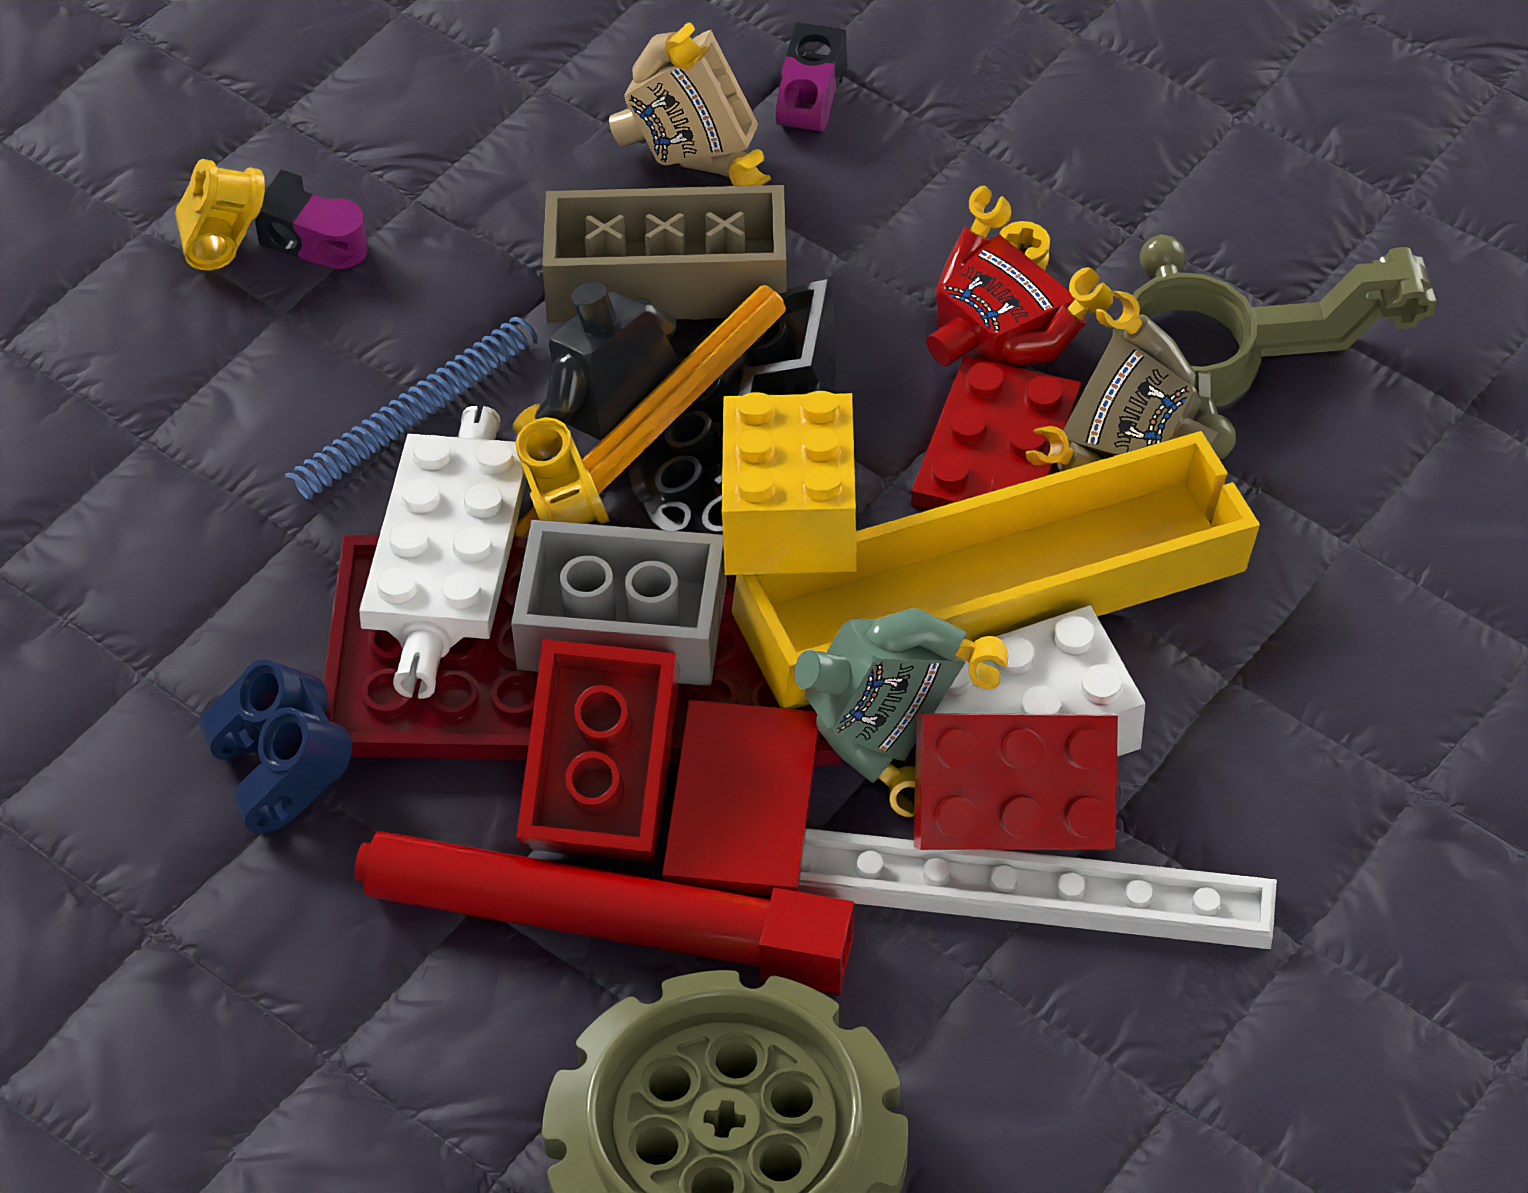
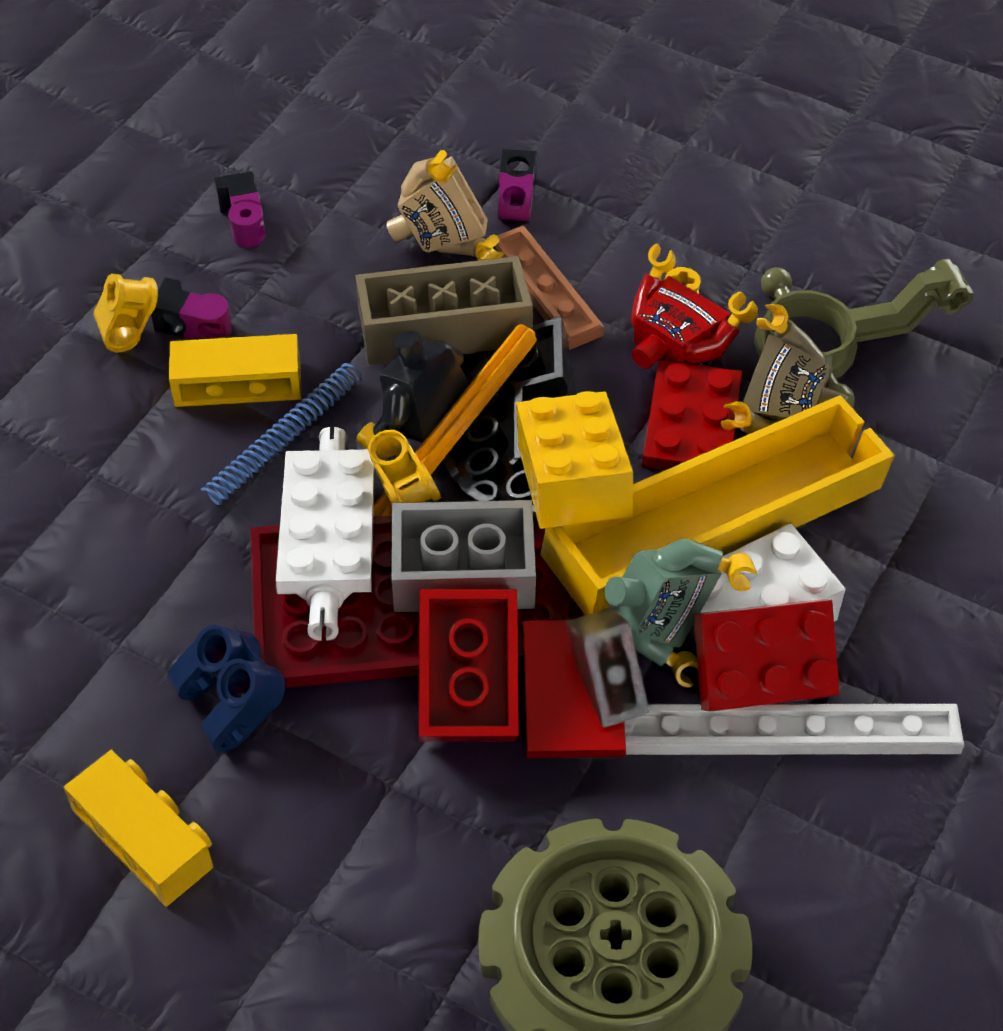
camera: 10 degrees left, 0 degrees up
red brick [355,831,854,995] -> none
none -> yellow brick [63,749,213,907]
none -> yellow brick [169,334,301,407]
none -> magenta leg [214,171,266,248]
none -> nougat tile [493,225,604,350]
none -> clear smoke slope [566,608,650,727]

